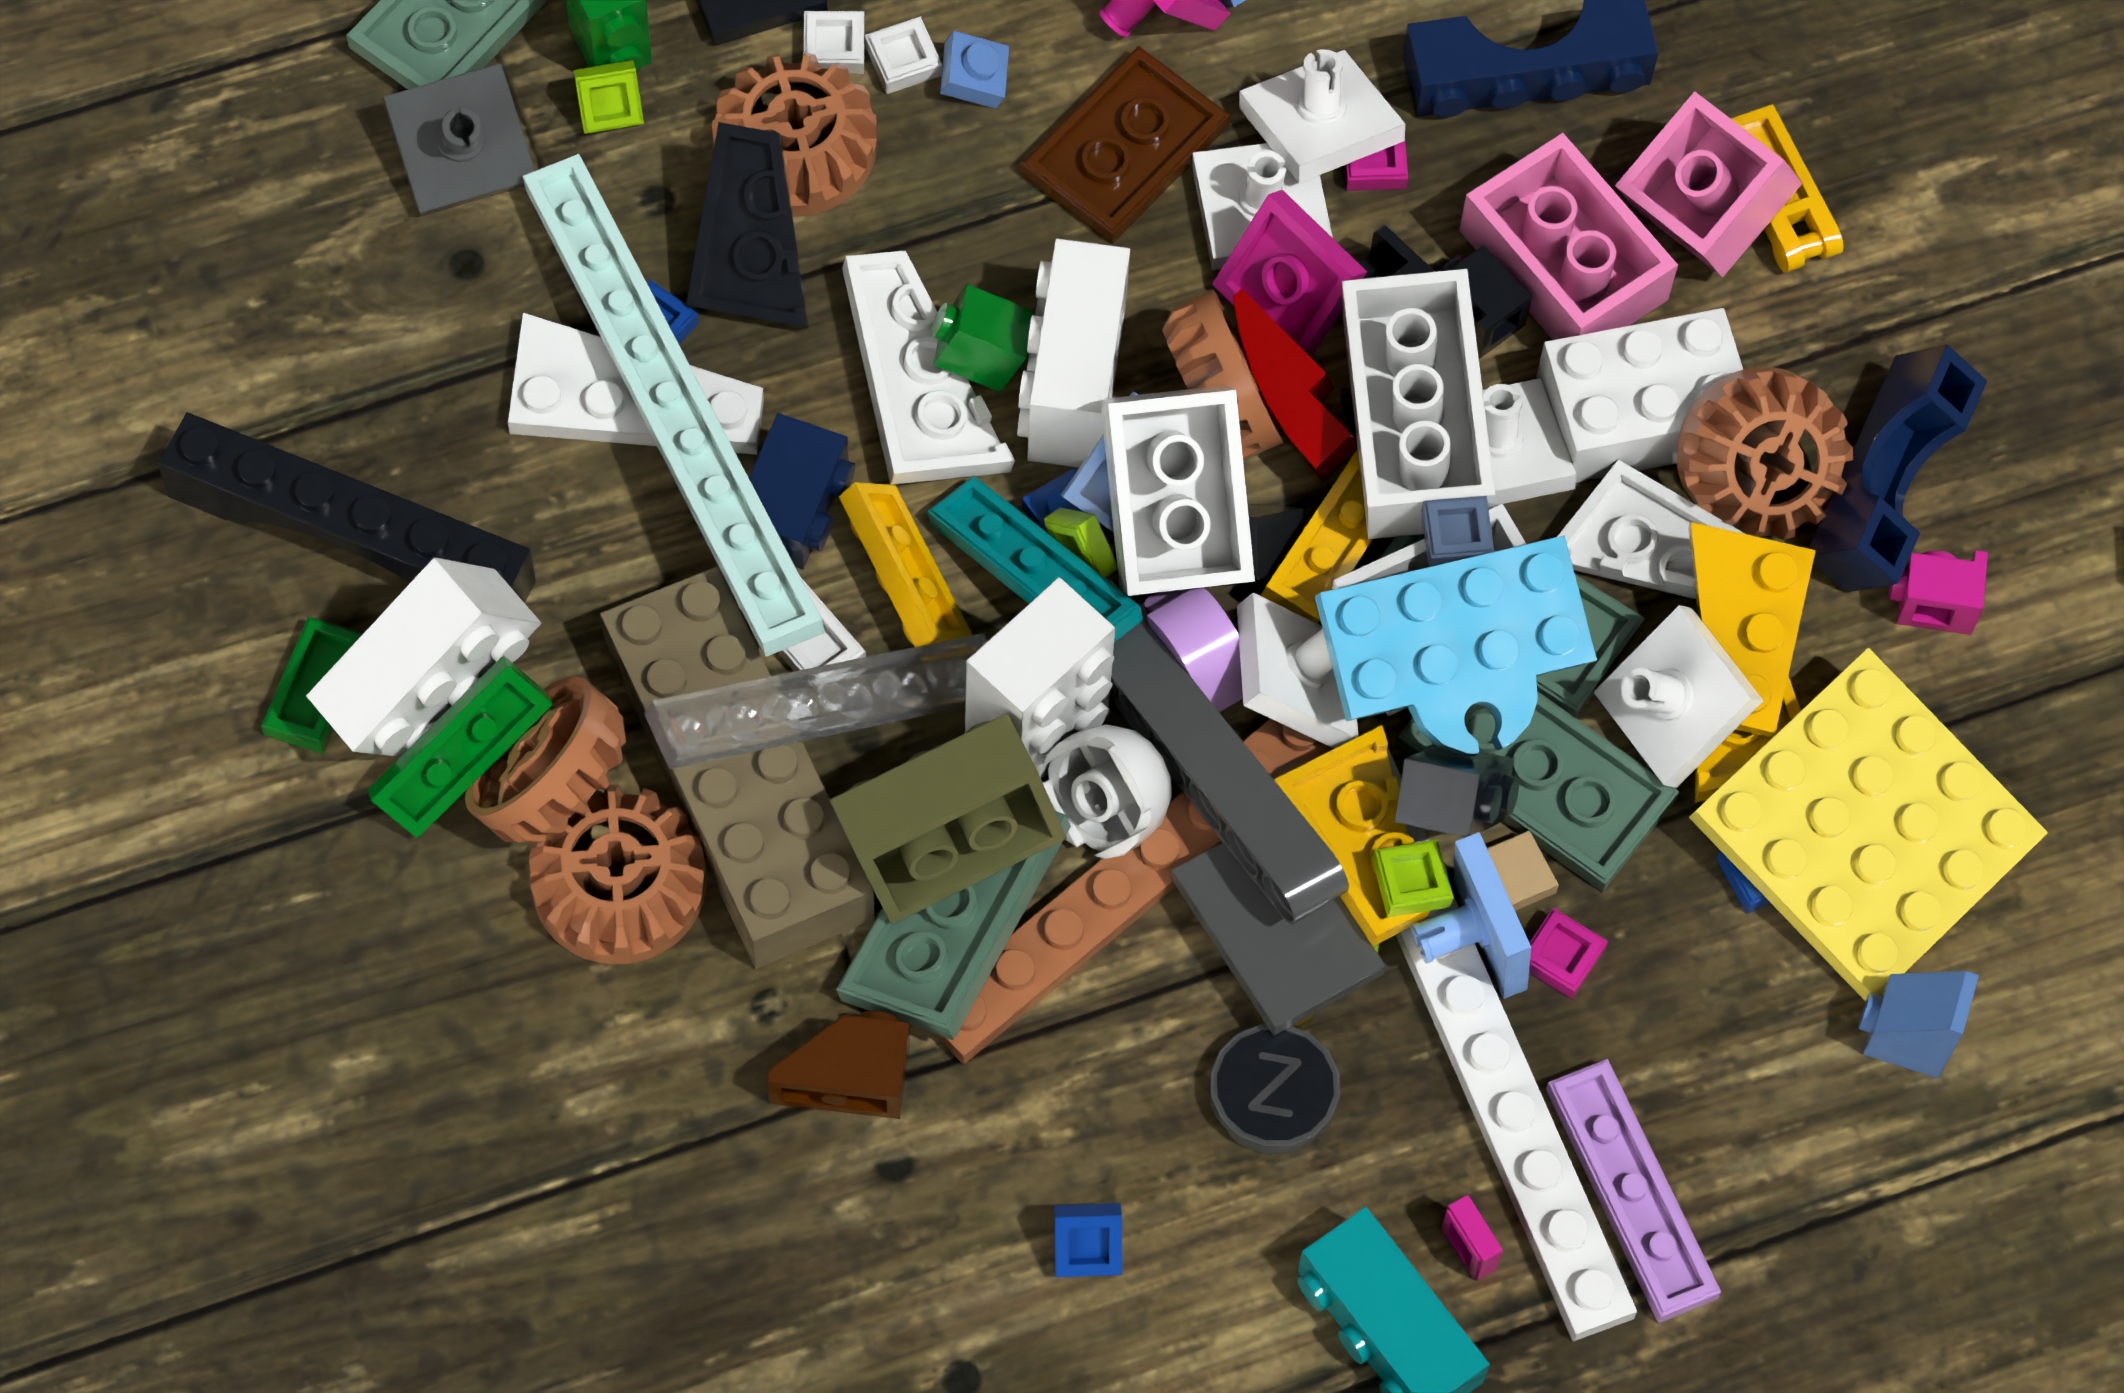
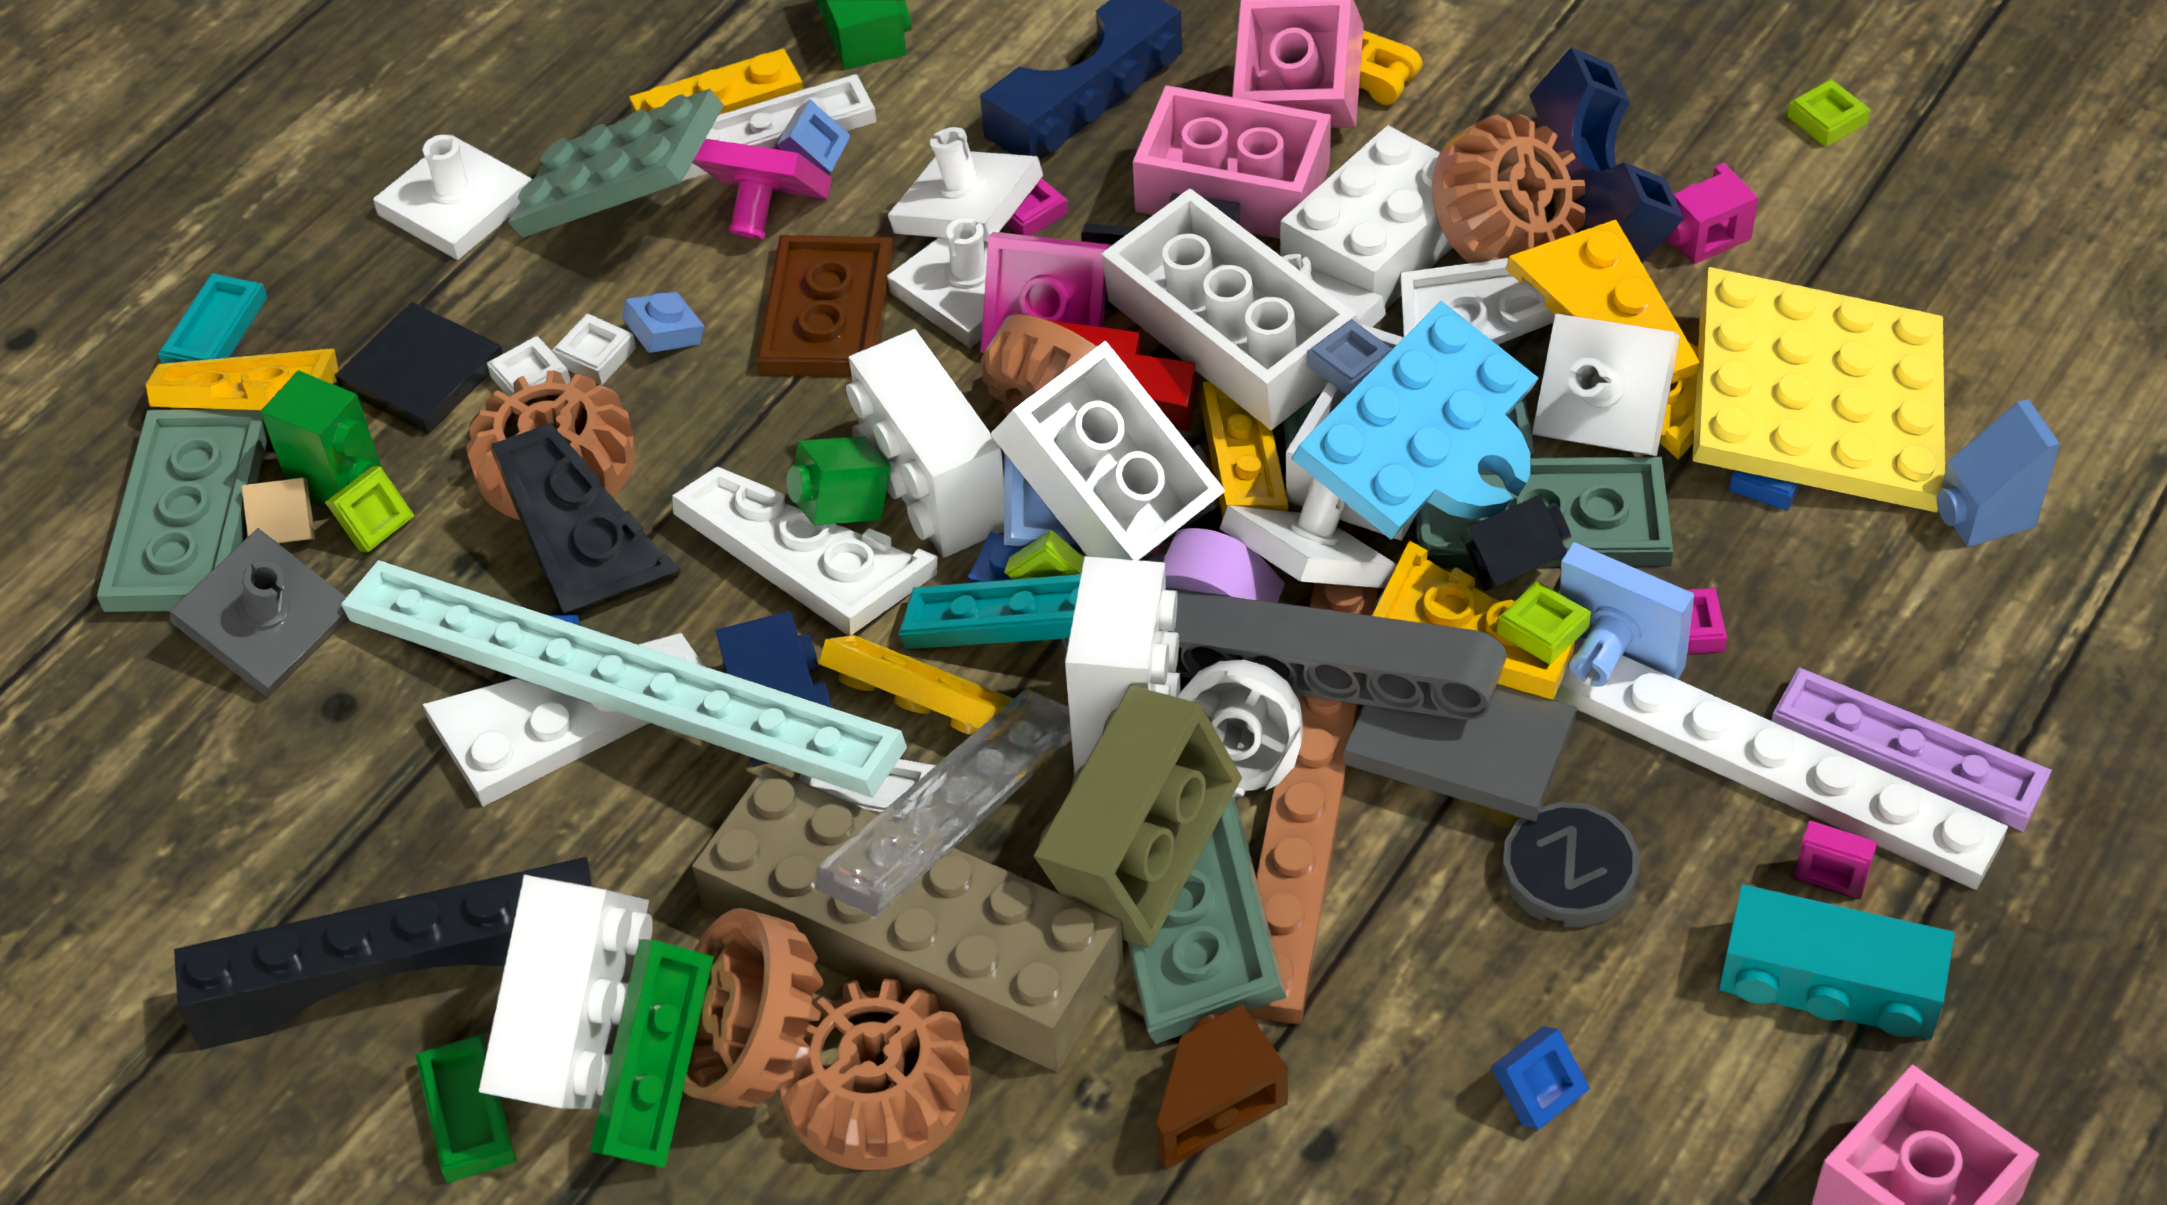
camera: 30 degrees left, 15 degrees down
none -> tan tile [241,478,315,544]

